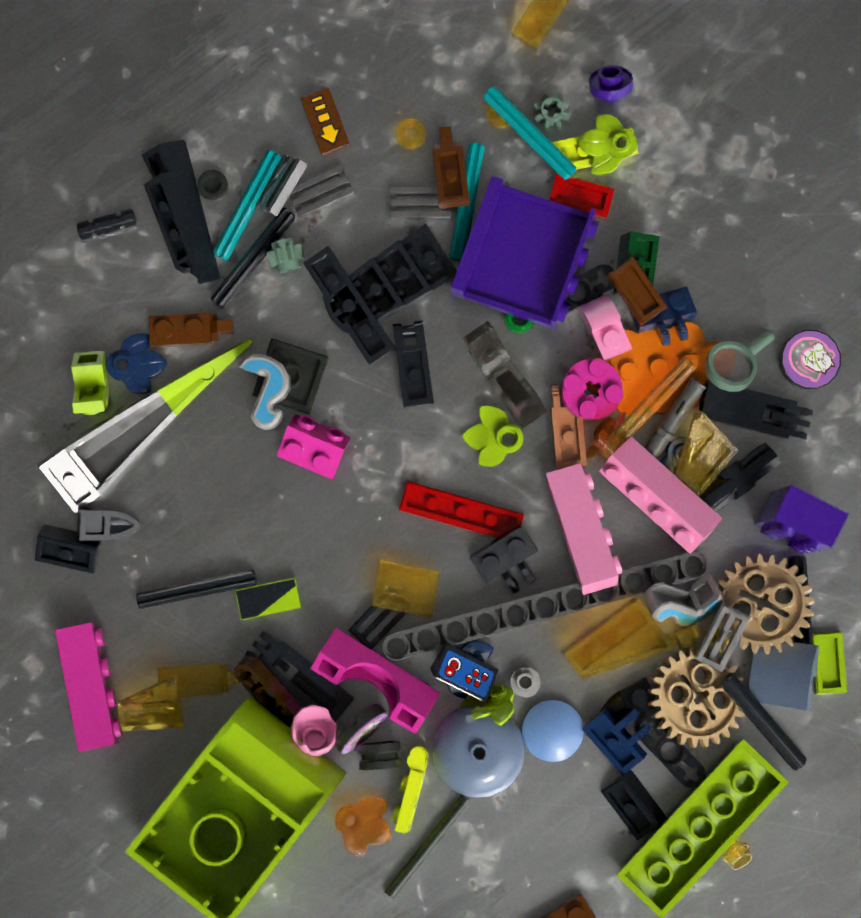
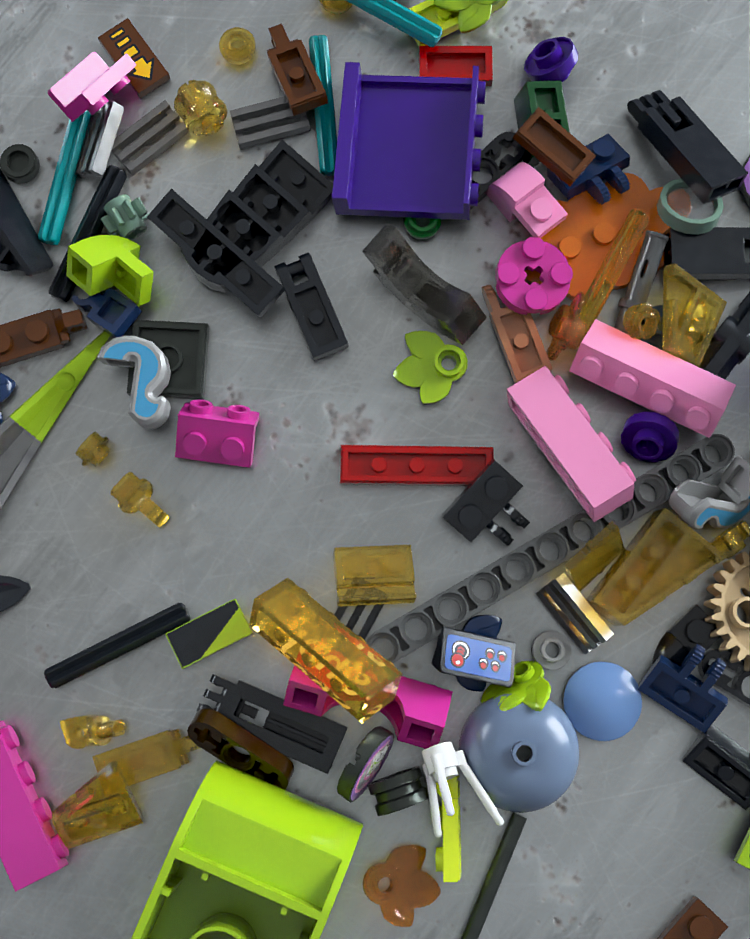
camera: 15 degrees left, 5 degrees down
bright pink hair [290,705,338,757] -> none
none -> bracket [47,52,136,122]
none -> clear yellow piece [60,714,126,749]
none -> lime brick [66,235,154,306]
none -> dark blue plate [71,288,142,338]
none -> clear yellow plate [75,431,111,467]
none -> clear yellow piece [110,472,170,528]
none -> clear yellow piece [174,80,228,136]
none -> clear yellow brick [249,578,403,724]
none -> white plant [421,742,504,838]
none -> dark purple plate [524,37,579,82]
none -> flat silver tile [536,572,614,654]
none -> clear yellow piece [564,521,625,591]
none -> dark purple plate [621,412,679,462]
none -> clear yellow plate [623,303,660,340]
none -> black hinge [627,90,748,204]

